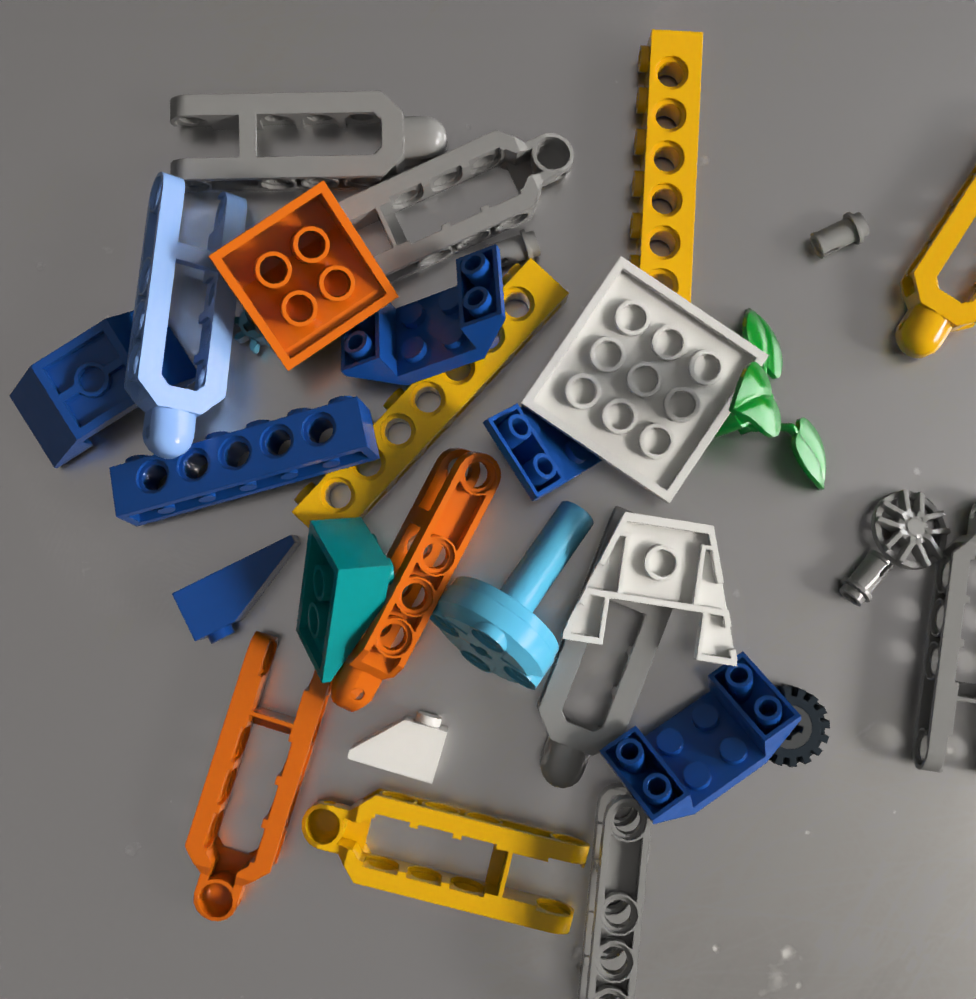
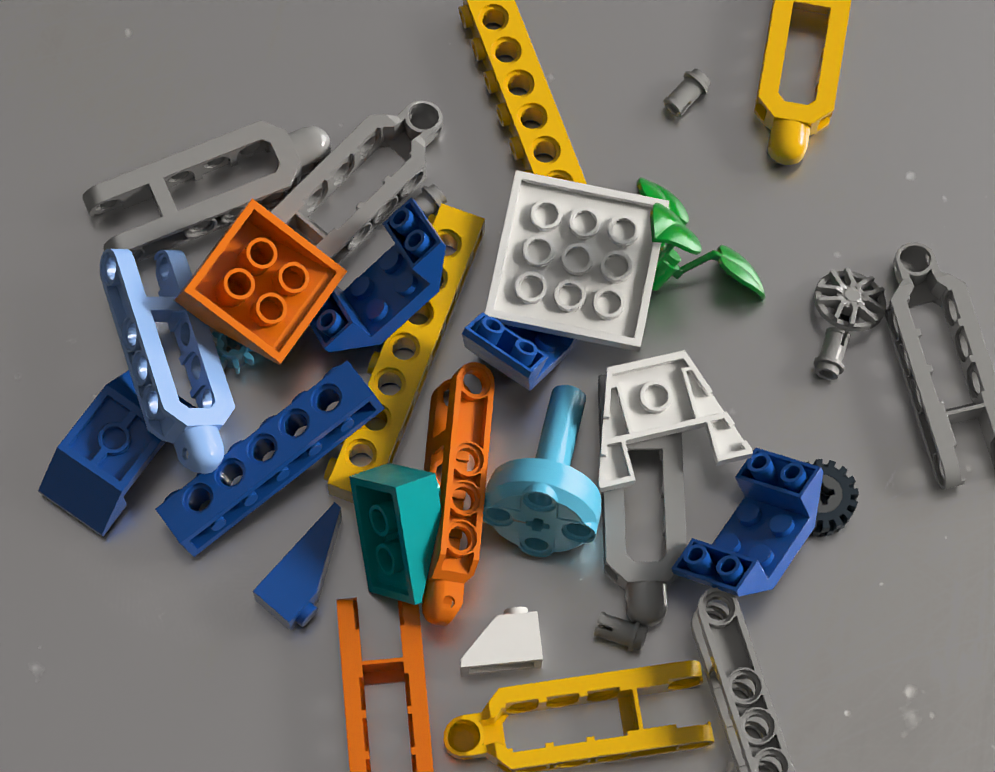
camera: 25 degrees left, 15 degrees down
none -> light grey pin [594,612,648,652]

